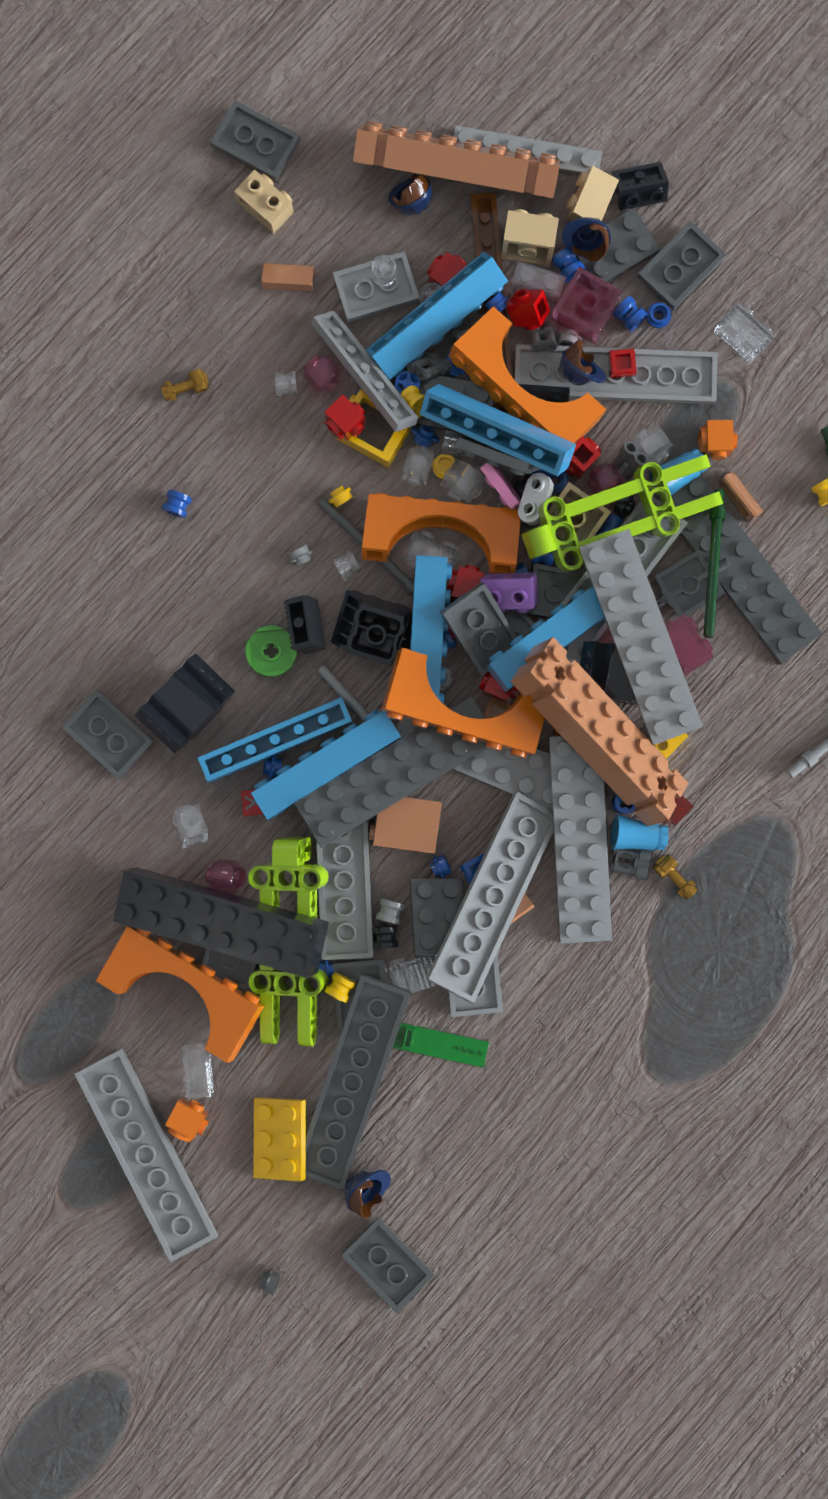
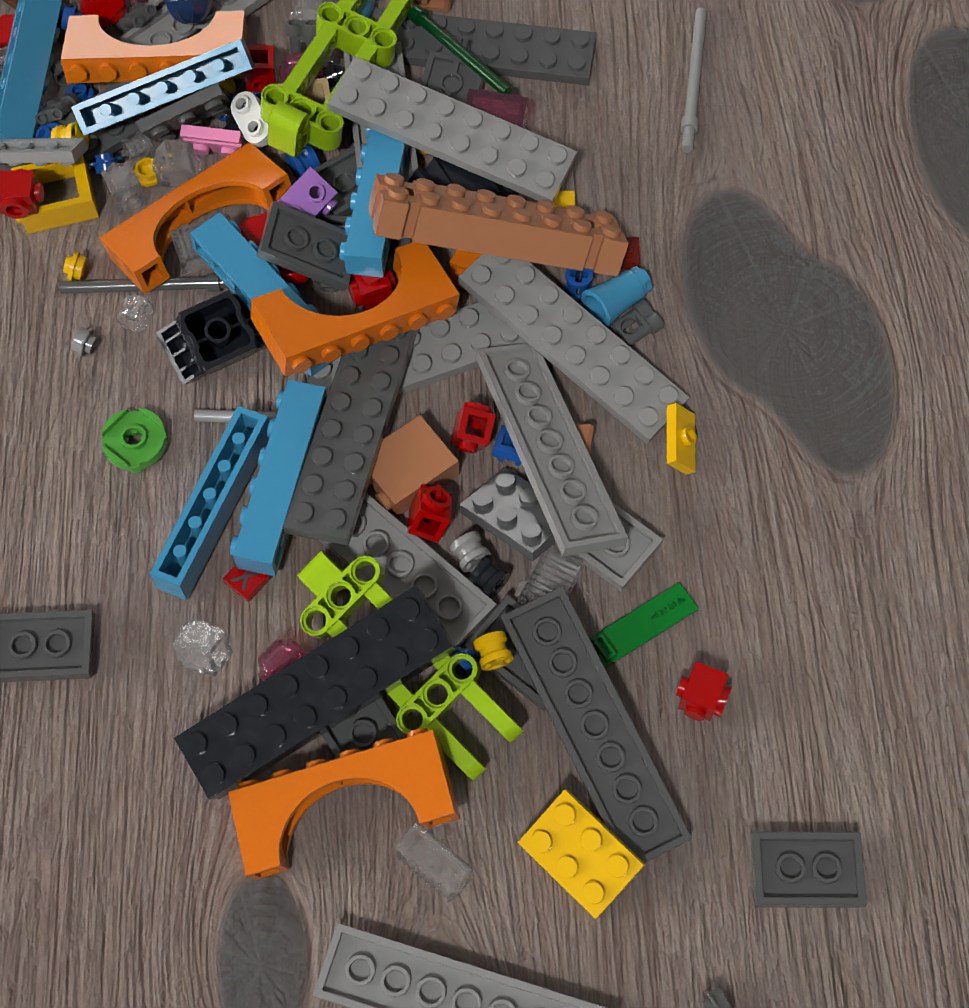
camera: 40 degrees left, 20 degrees down
black slope [135,653,235,753] -> none
orange brick [165,1098,209,1142] -> none
blue plate [263,756,282,781] -> none
black brick [284,595,326,654] -> none
dark blue piece [345,1170,391,1219] -> none
blue plate [430,854,452,879] -> none
pearl gold bar [653,854,698,900] -> none
none -> red brick [407,484,452,543]
none -> red brick [450,402,496,454]
none -> yellow plate [667,403,697,475]
none -> red brick [676,661,732,721]

